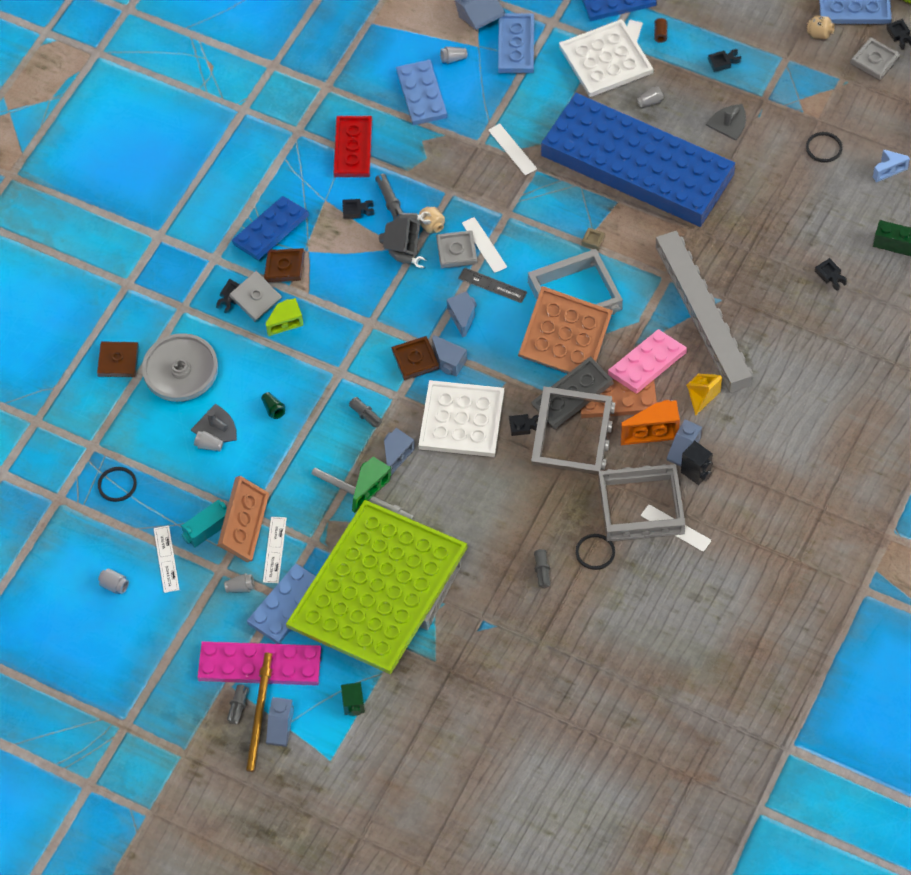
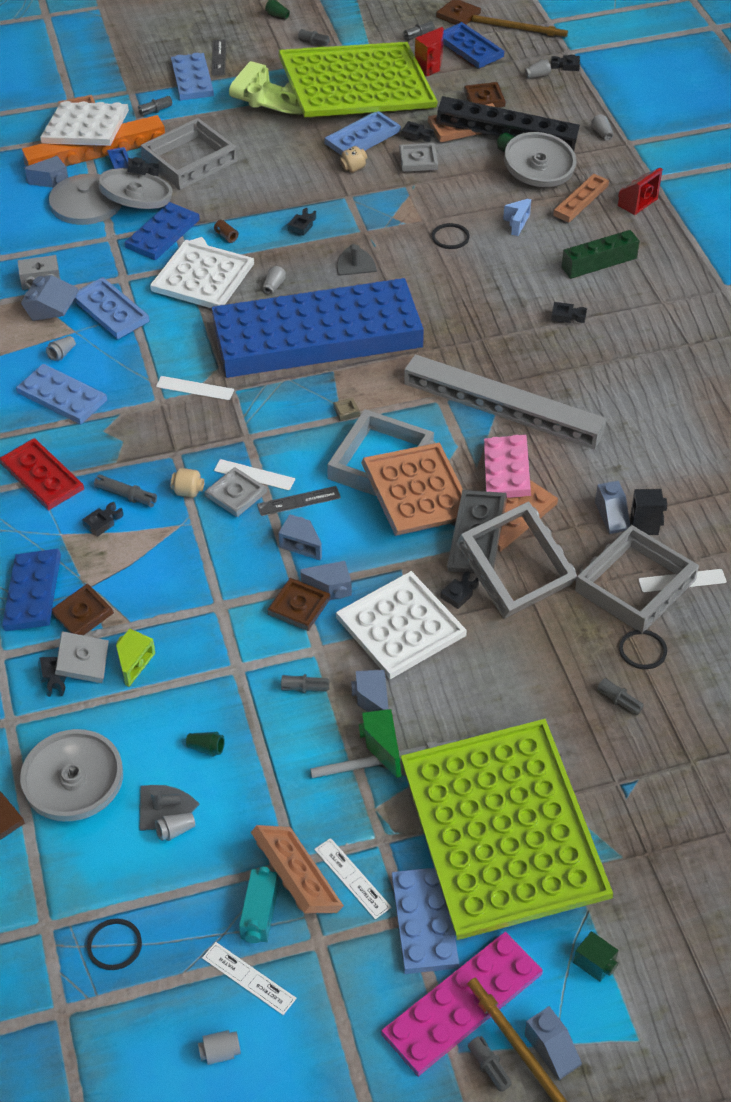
camera: 45 degrees left, 10 degrees down
light grey cone [224,573,255,593] -> none
dark grey torso [379,211,431,269] -> none
orange slope [620,400,680,445] -> none
yellow slope [686,373,722,416] -> none

